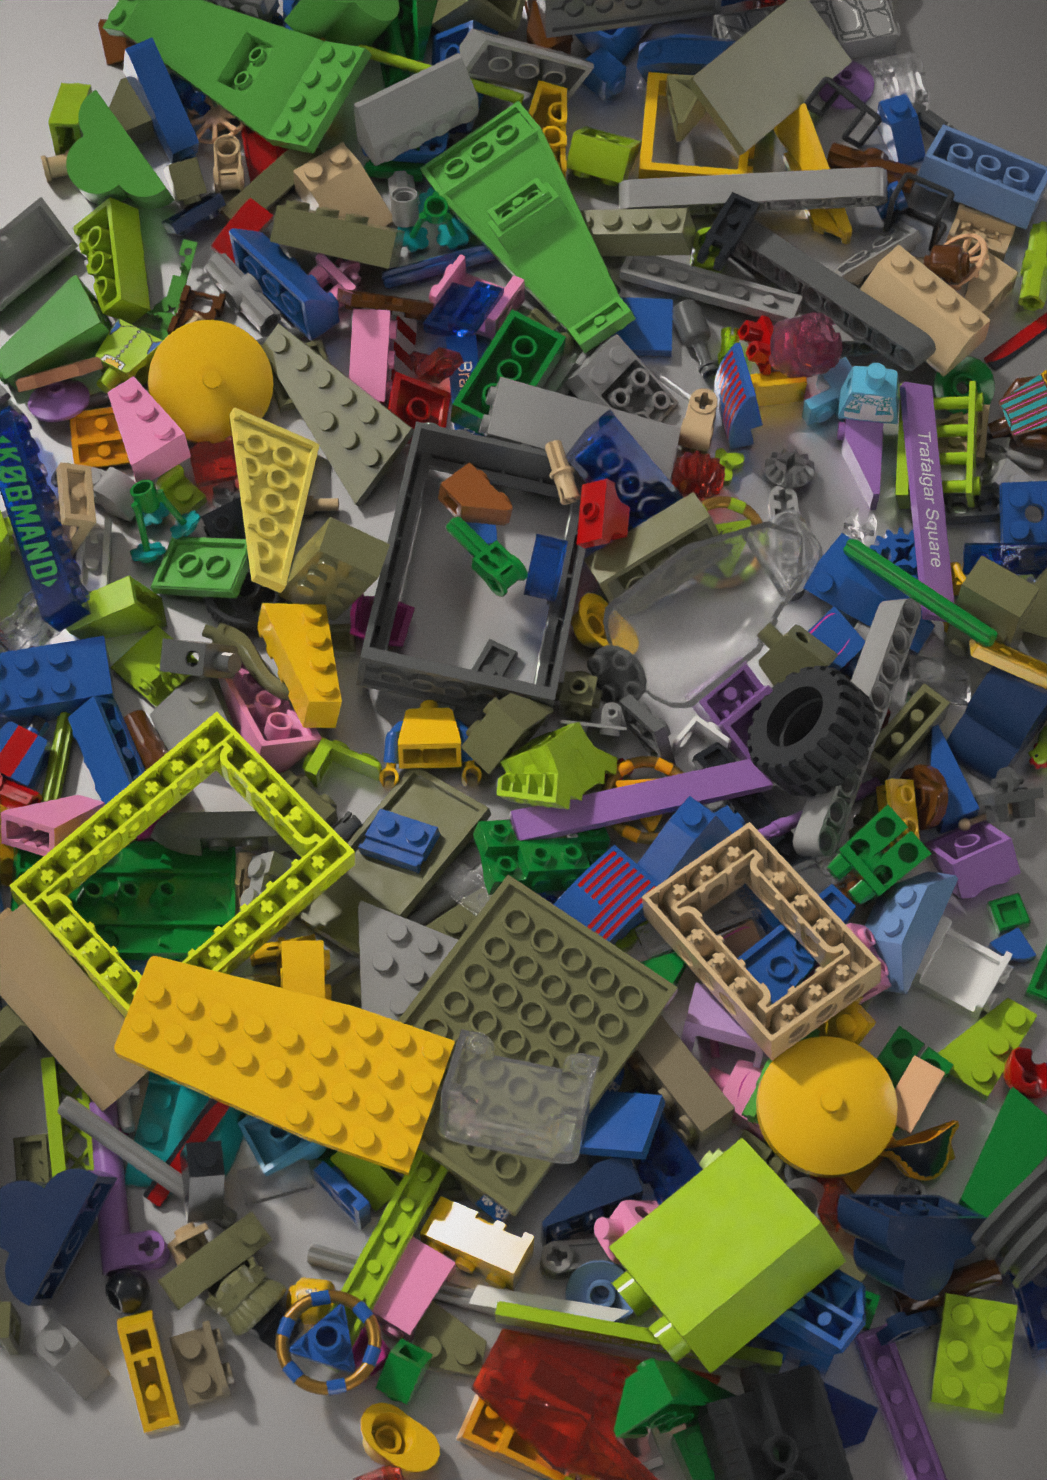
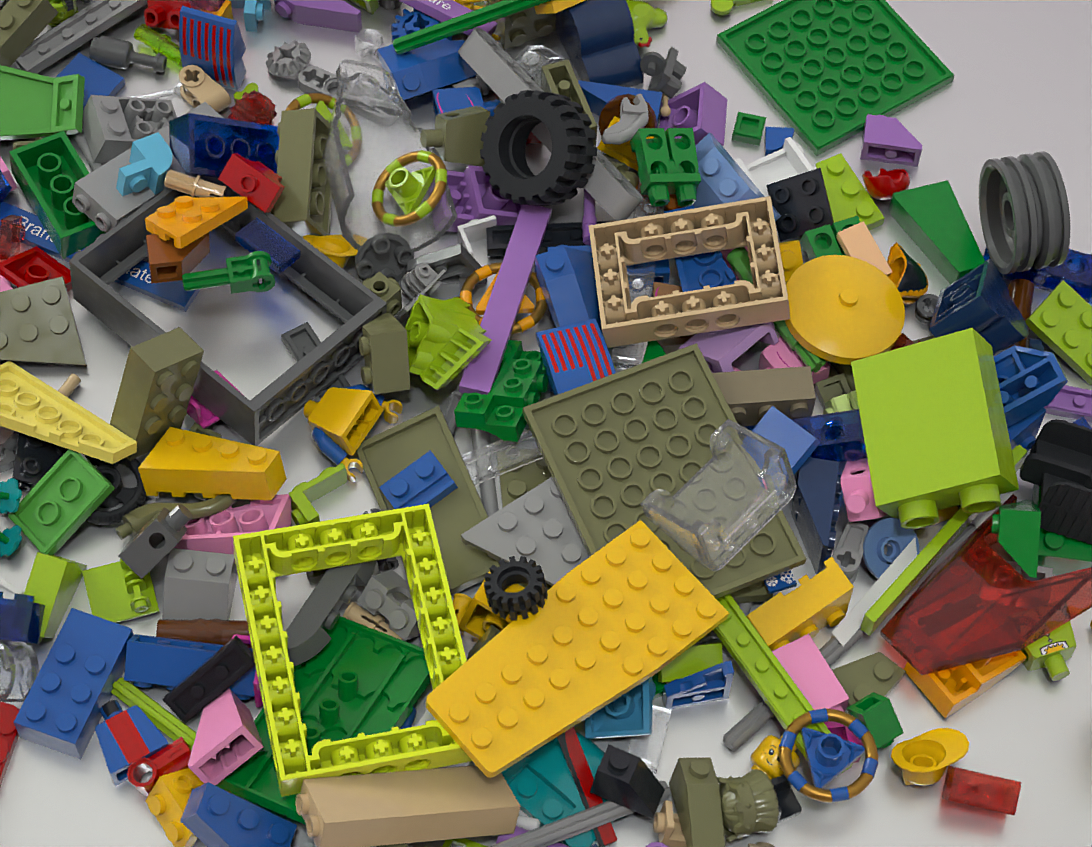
camera: 60 degrees left, 5 degrees down
none -> medium azure brick [116,132,173,196]
none -> light orange wing [145,196,248,249]
none -> black tile [162,635,255,723]
none -> lime piece [371,150,447,227]
none -> black tyre [484,556,548,620]
none -> light grey piece [601,94,649,145]
none -> black hinge [766,168,834,242]

